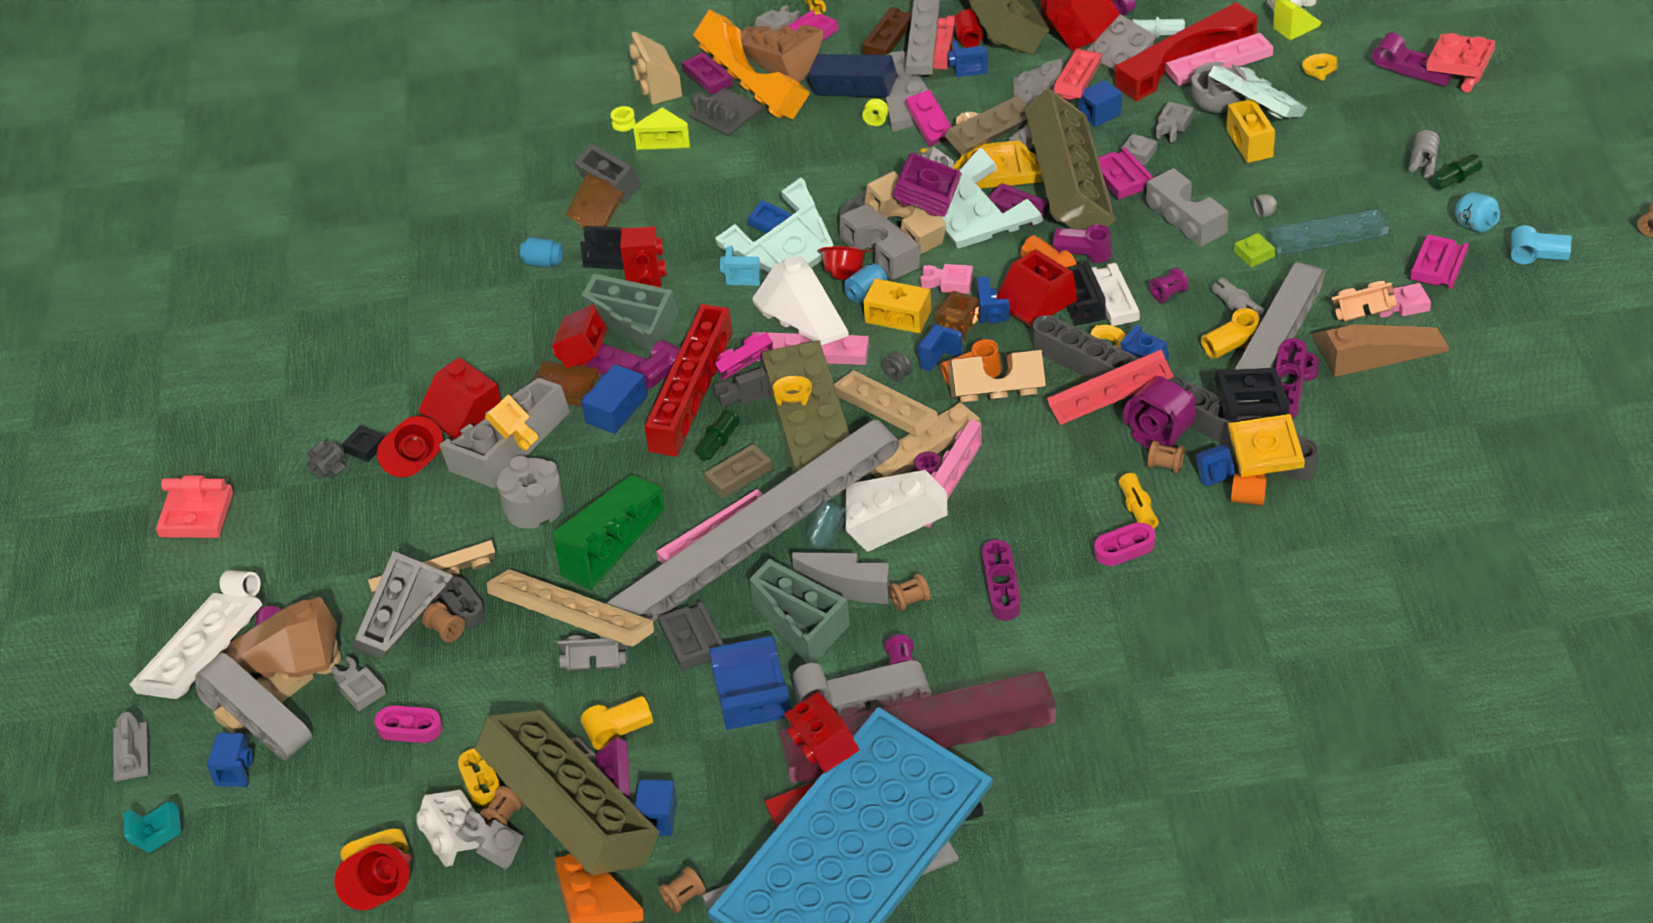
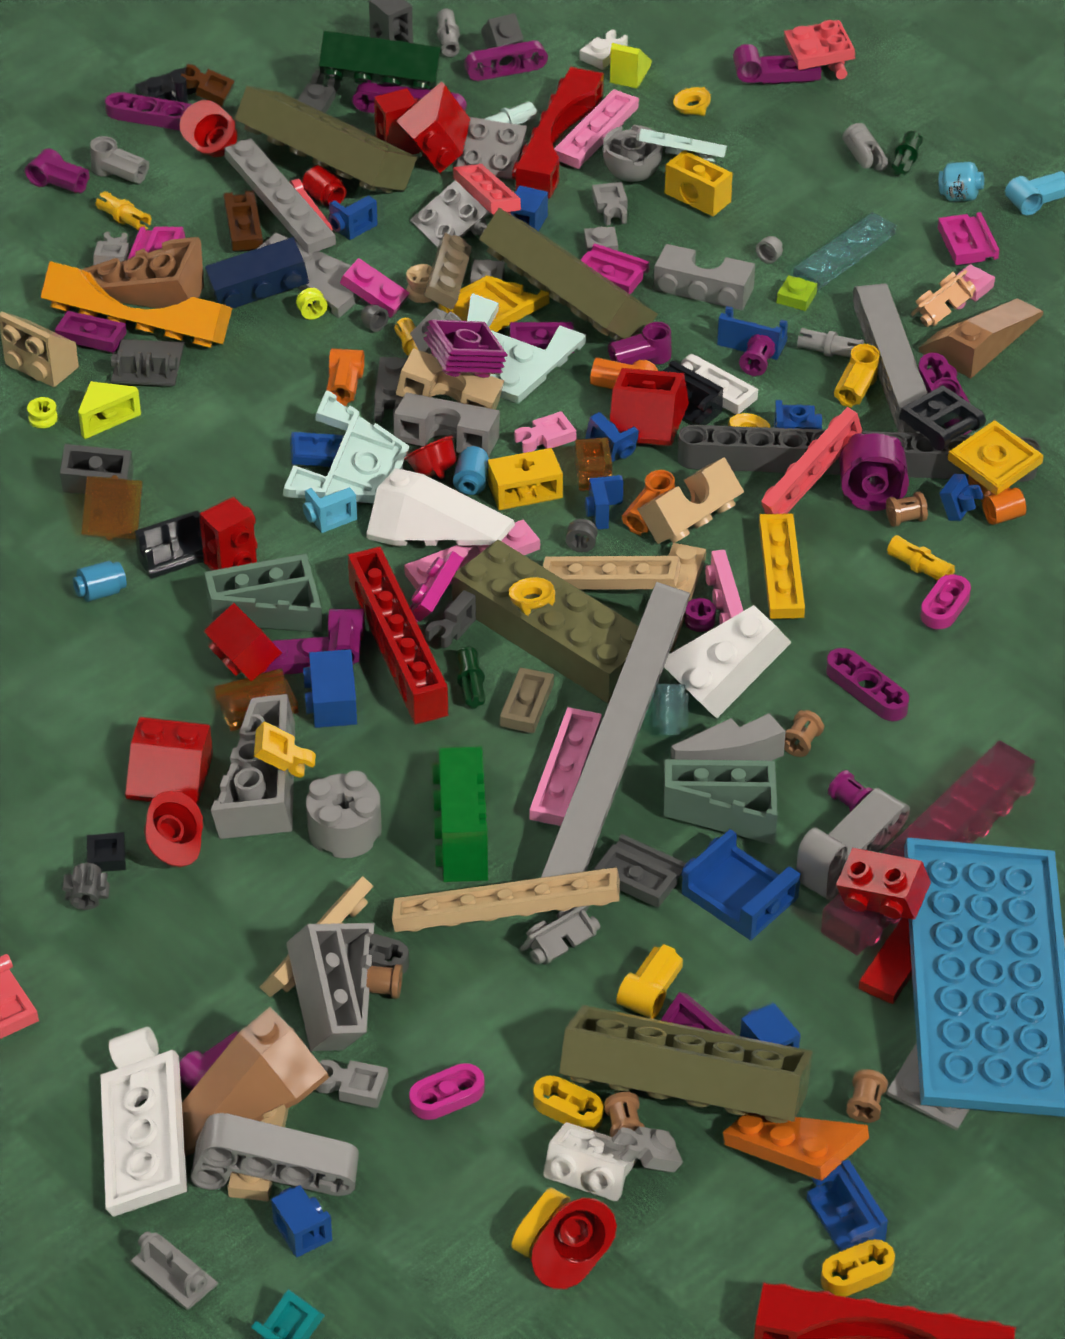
camera: 40 degrees left, 0 degrees up
none -> orange piece [327,348,364,406]
none -> dark grey hinge [361,304,389,332]
none -> blue hinge [717,306,788,360]
none -> yellow plate [759,514,805,619]

